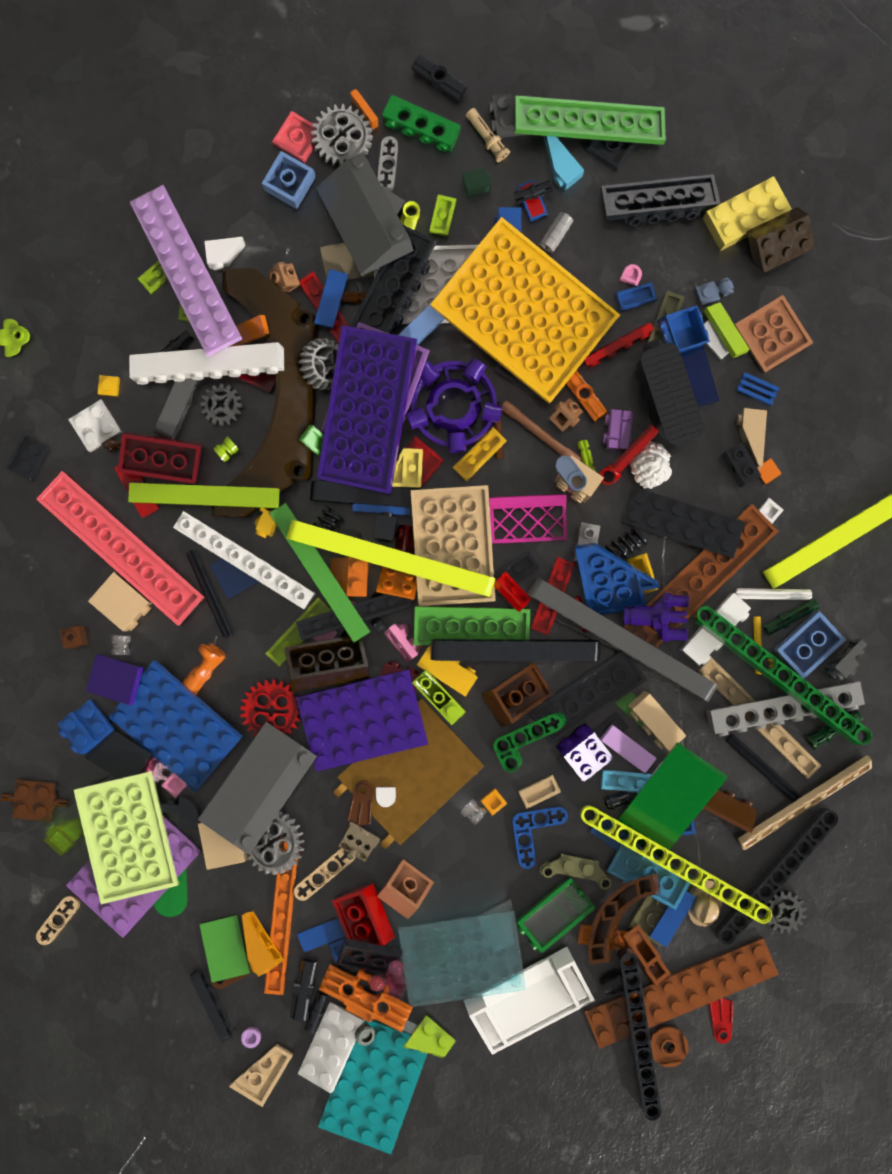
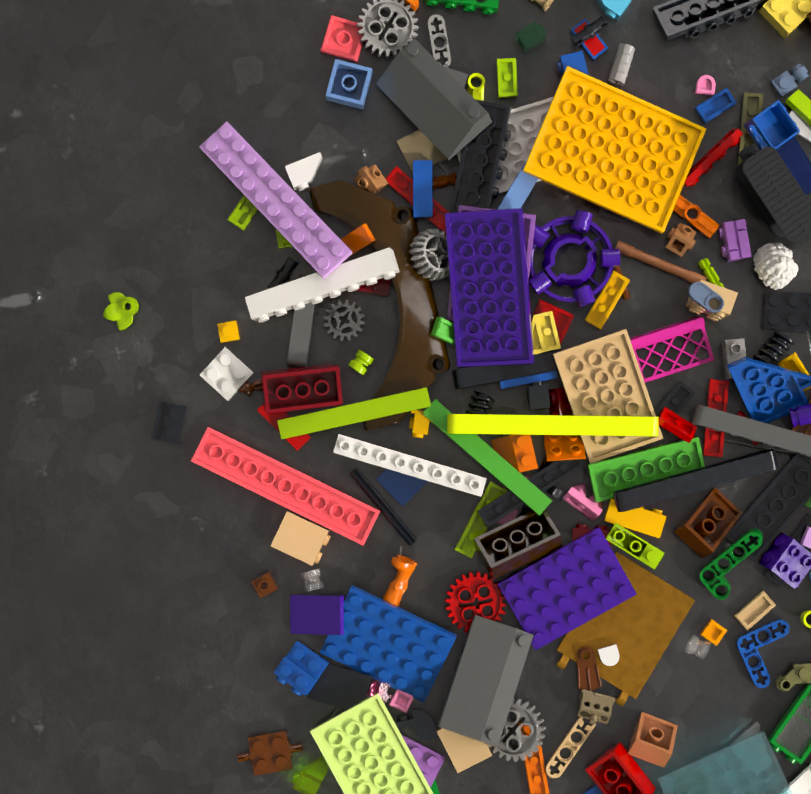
camera: 15 degrees left, 0 degrees up
red axle [600,424,659,485] -> none

